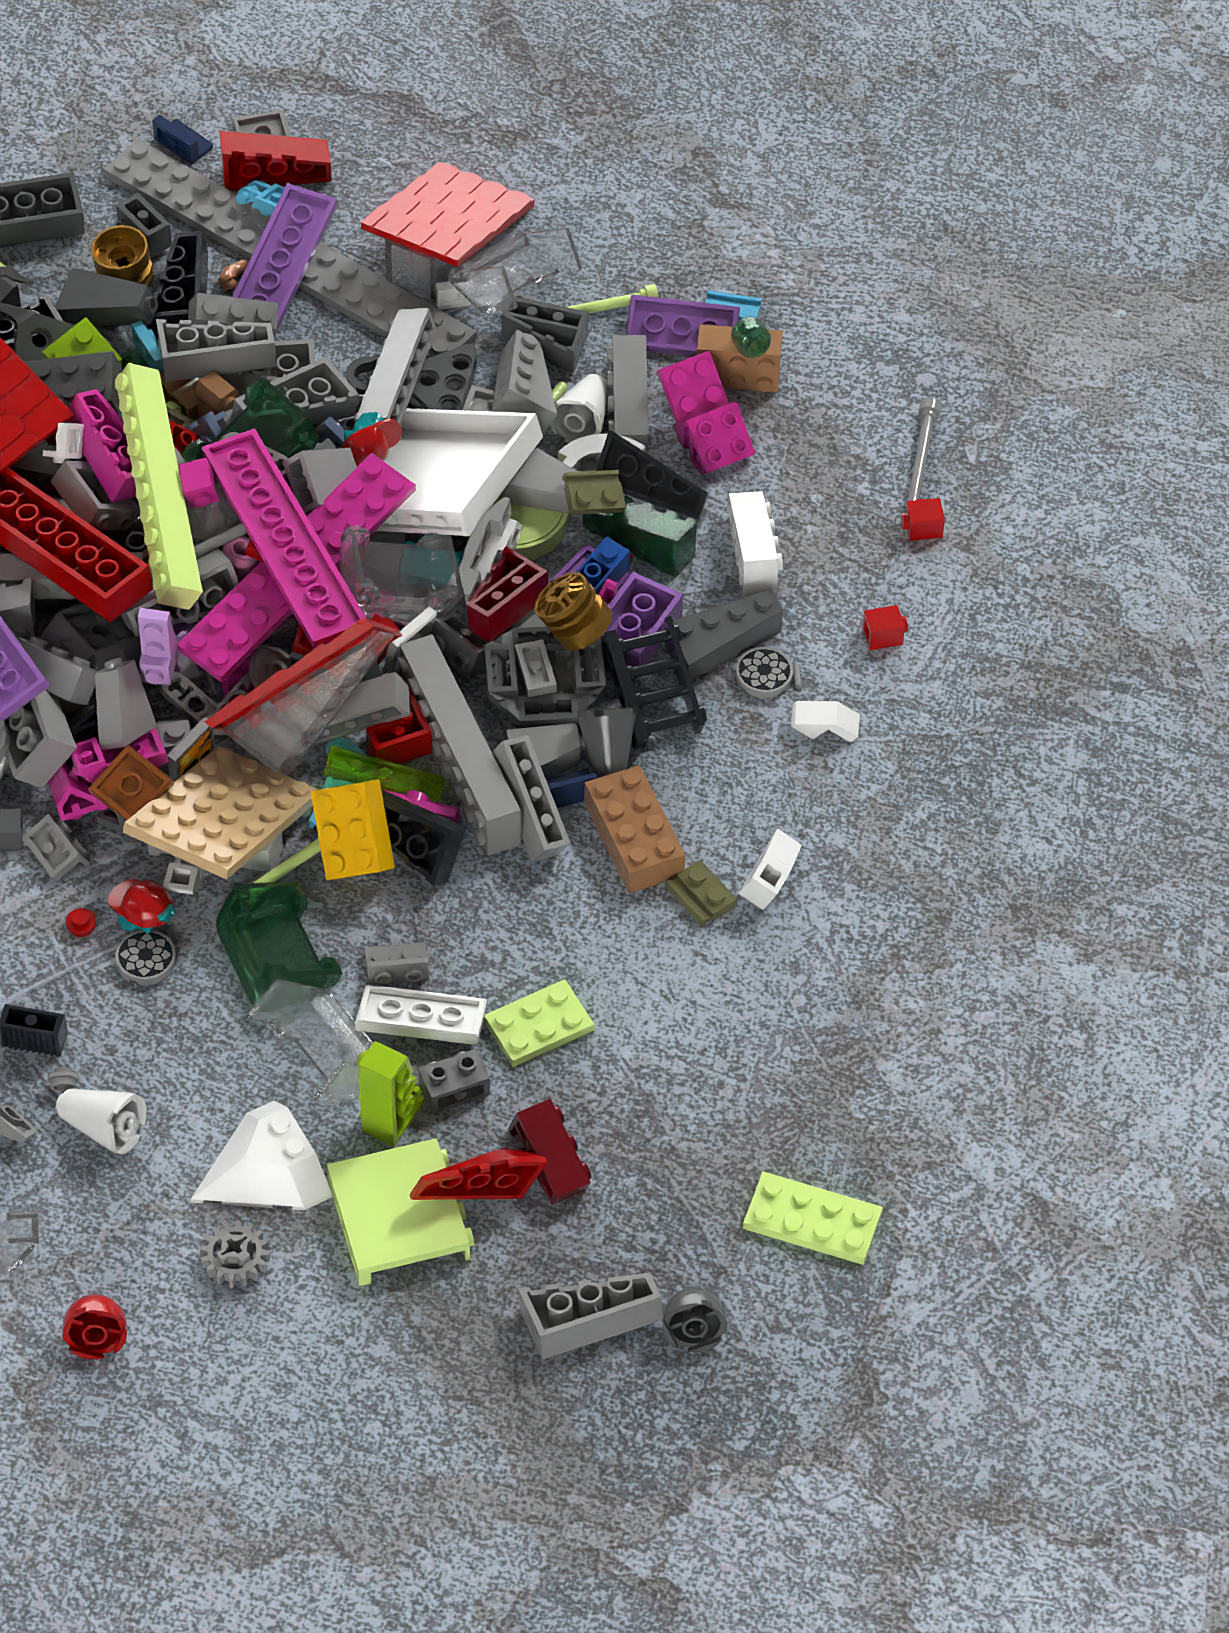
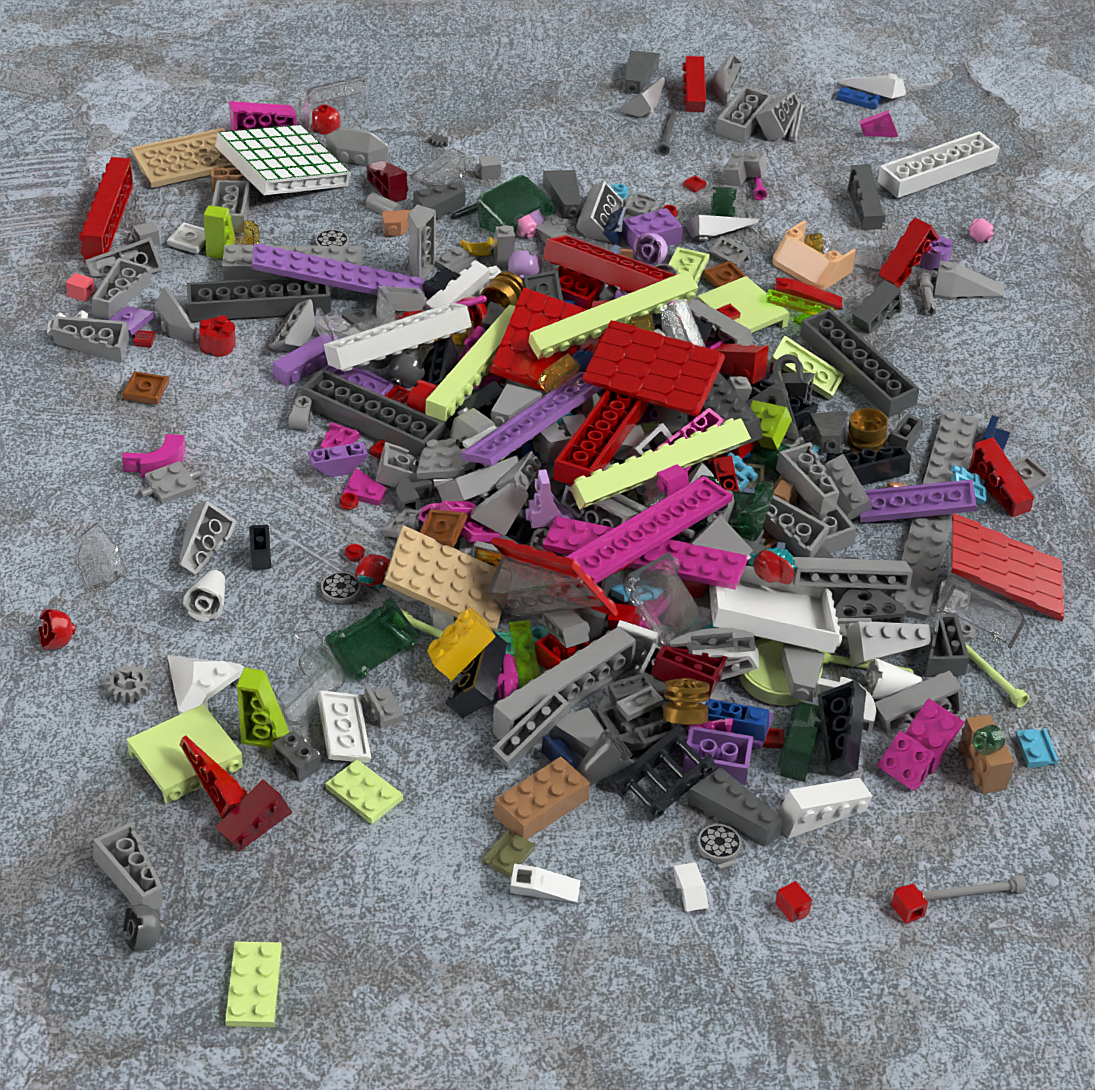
camera: 70 degrees right, 10 degrees down
white bracket [43,423,84,463] -> none
light grey plate [48,1067,79,1092] -> none
olive plate [562,470,626,515] -> none
medium lavender tile [625,294,740,357] -> none

